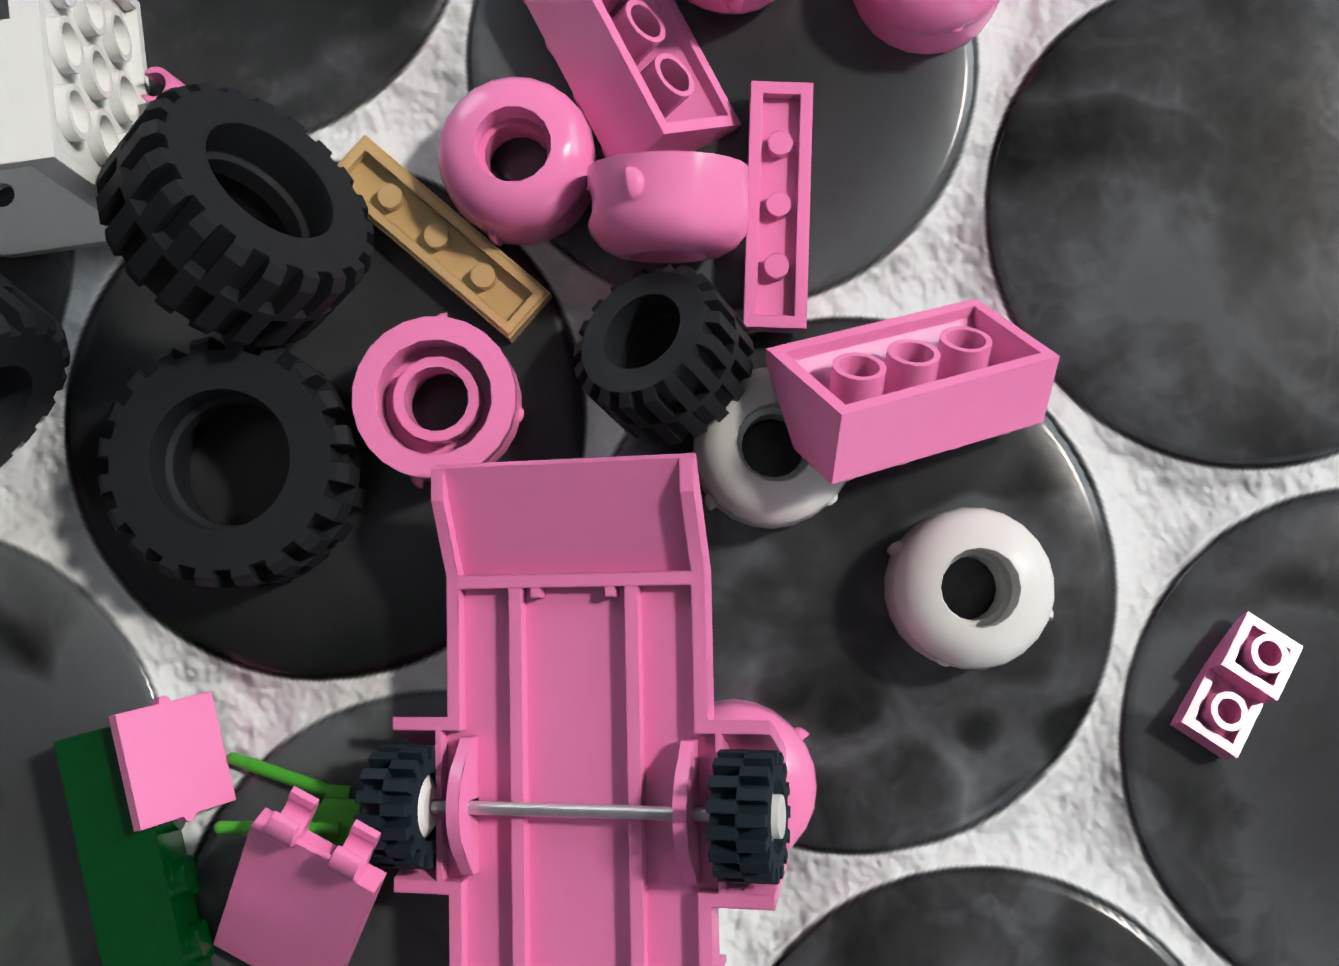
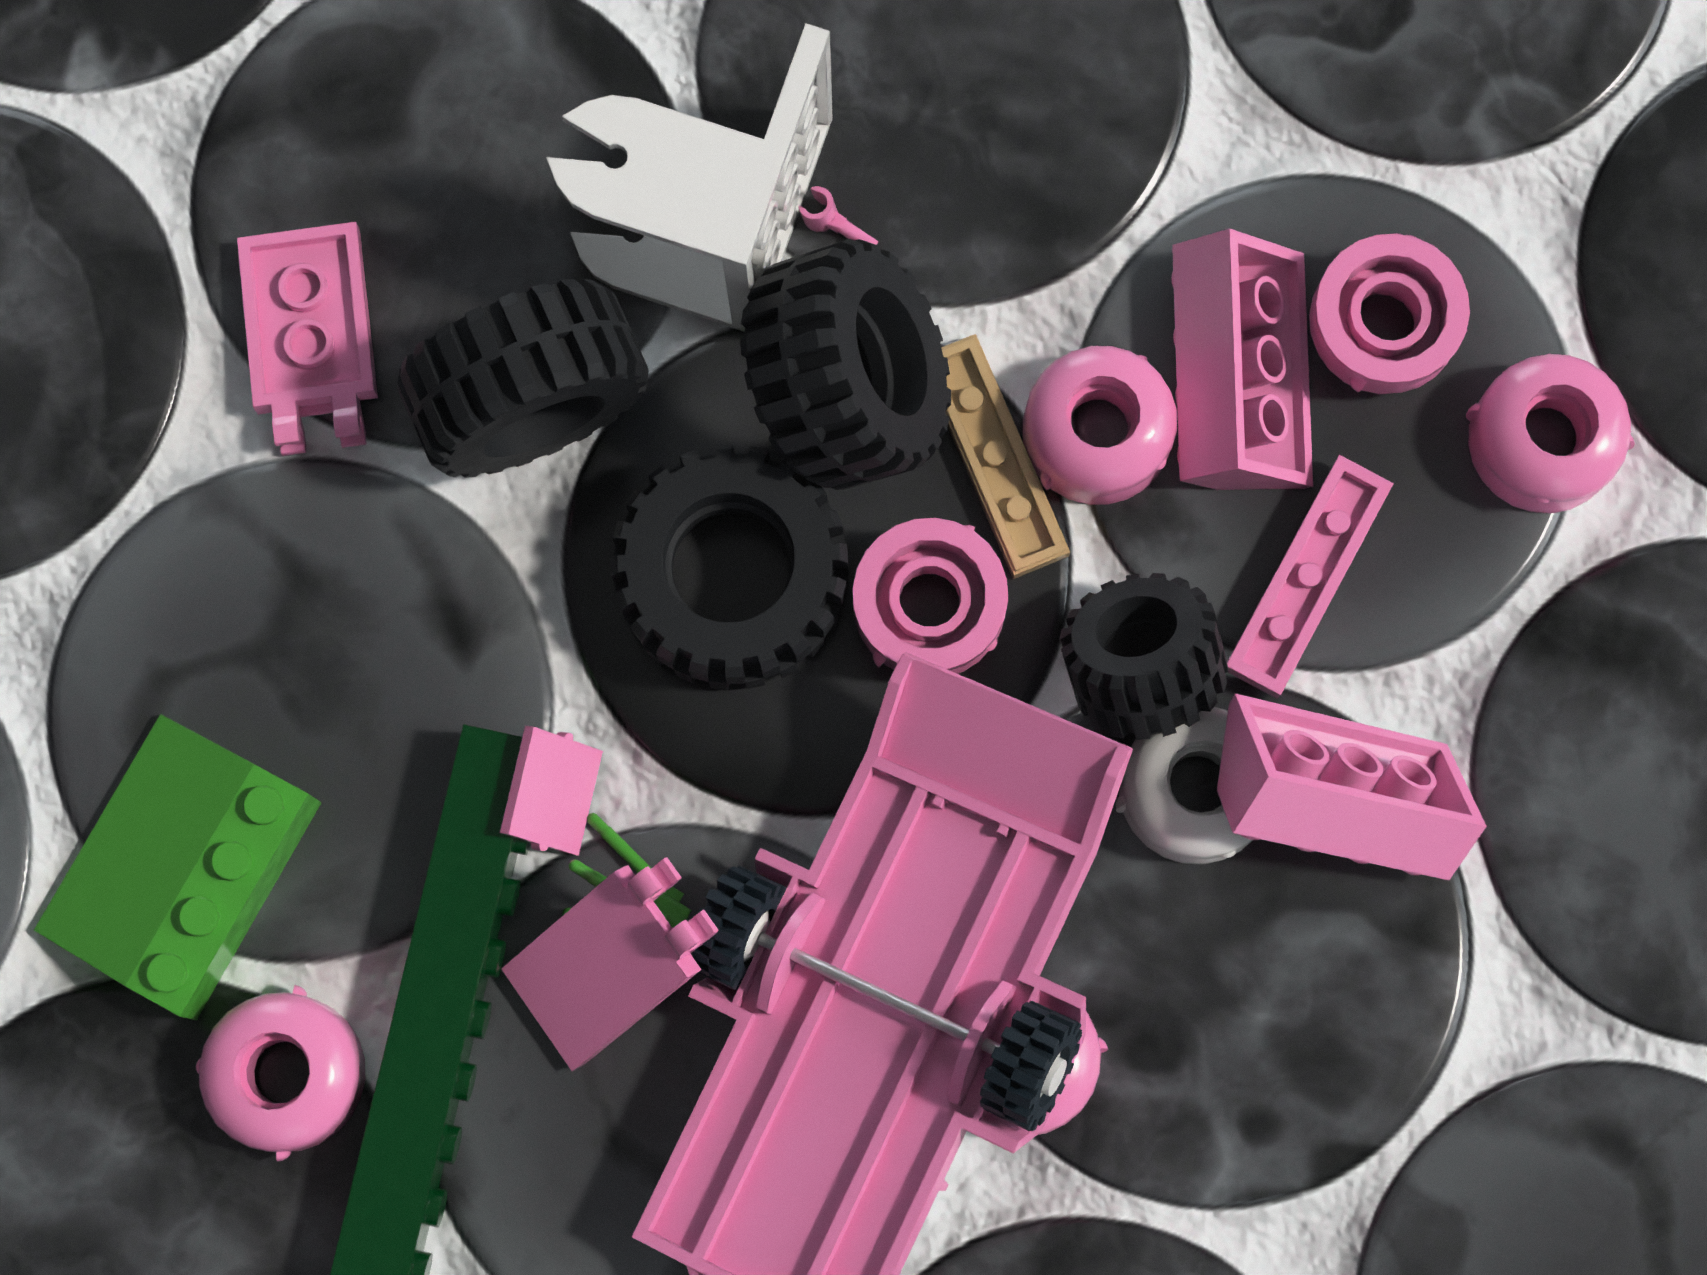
camera: 25 degrees right, 5 degrees down
bright pink piece [587,150,749,263] -> none
white piece [884,507,1054,670] -> none
bright pink slope [1170,611,1303,760] -> none

